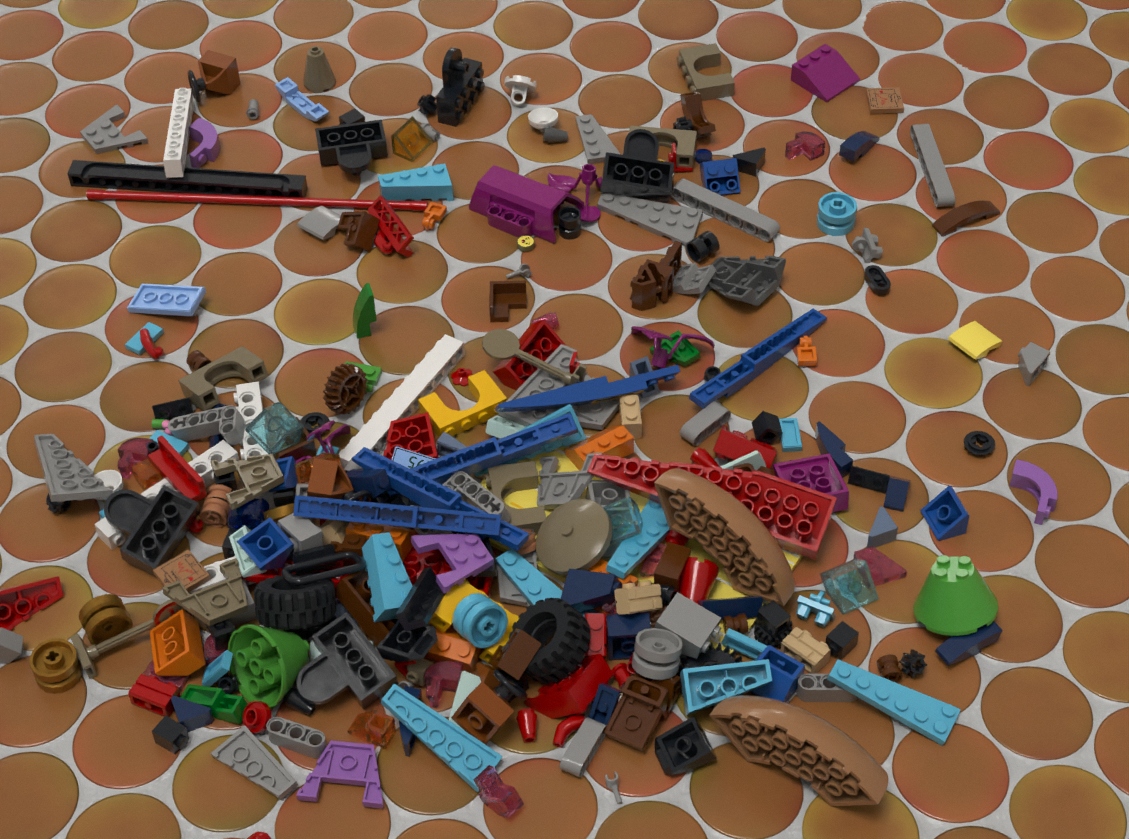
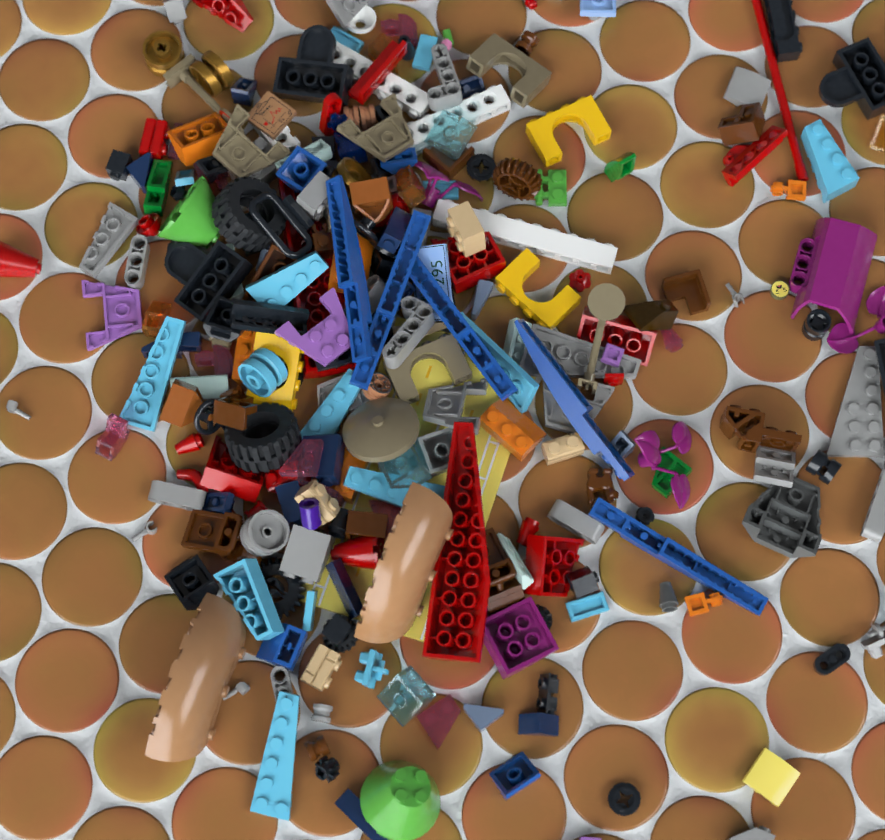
camera: 75 degrees right, 25 degrees up
black hinge [152,397,193,420] -> none
reddish brown wheel [723,613,748,635] -> none
dark blue slope [815,421,853,478] -> none
black brick [825,621,859,660] -> none
none -> dark blue slope [231,77,258,107]
none -> clear pink wing [279,439,324,477]
none -> dark purple brick [299,498,322,530]
none -> light grey wheel [311,704,333,723]
none -> red beam [319,92,342,136]
none -> clear blue plate [327,113,347,131]
none -> tan brick [446,201,486,258]
none -> yellow arch [526,95,612,168]
none -> reddish brown animal [586,468,619,505]
none -> medium lavender tile [600,343,625,368]
none -> dark brown slope [623,299,679,332]
none -> dark grey cone [659,582,679,612]

